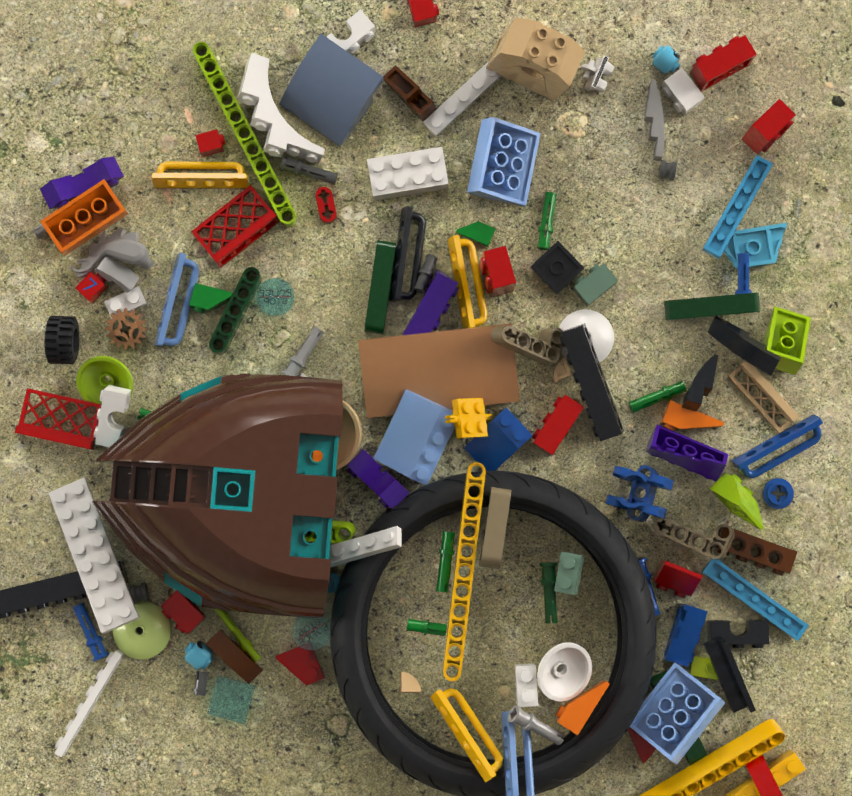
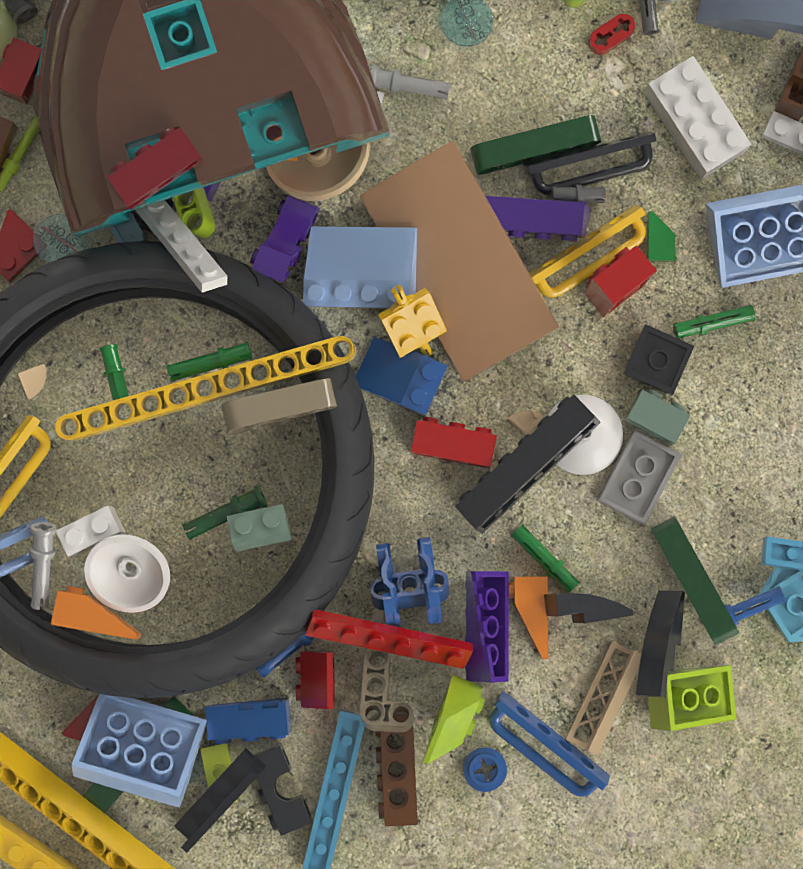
camera: 65 degrees right, 0 degrees up
dark tan beam [491,325,563,364] -> none
none -> dark red brick [107,127,203,210]
none -> red plate [305,610,473,669]
none -> light grey tile [596,429,682,526]

